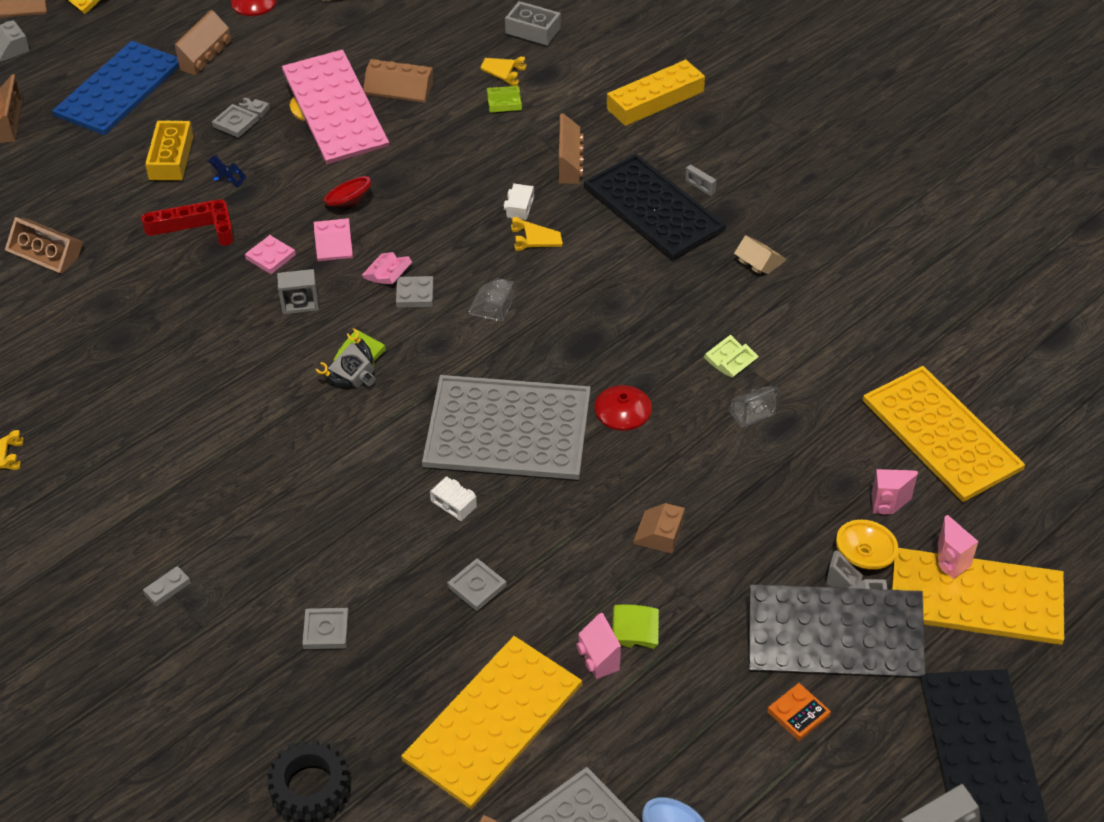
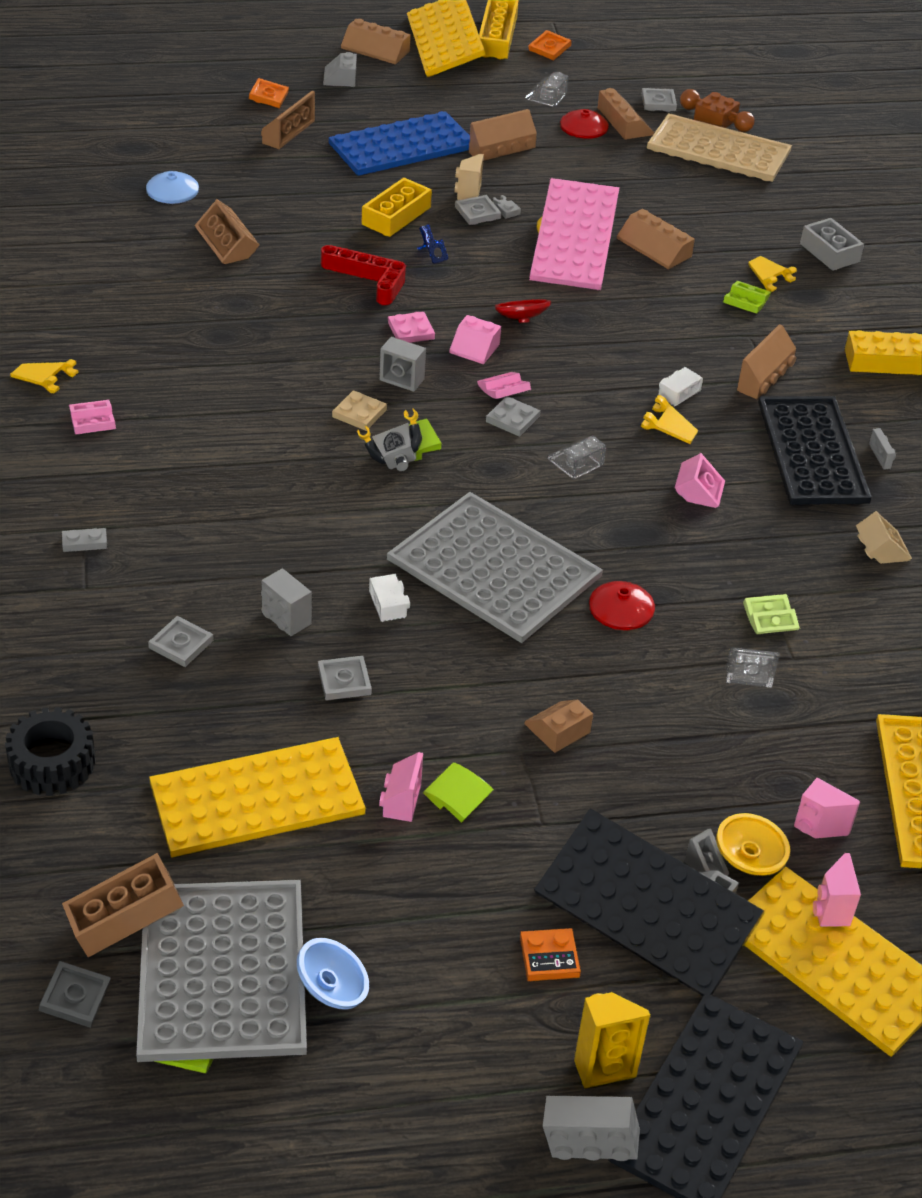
camera: 30 degrees right, 5 degrees down
none -> bright pink slope [69,400,116,434]
none -> light grey brick [261,568,312,636]
none -> tan plate [332,391,387,431]
none -> tan slope [455,154,484,200]
none -> yellow slope [574,992,650,1089]
none -> bright pink slope [675,453,725,508]

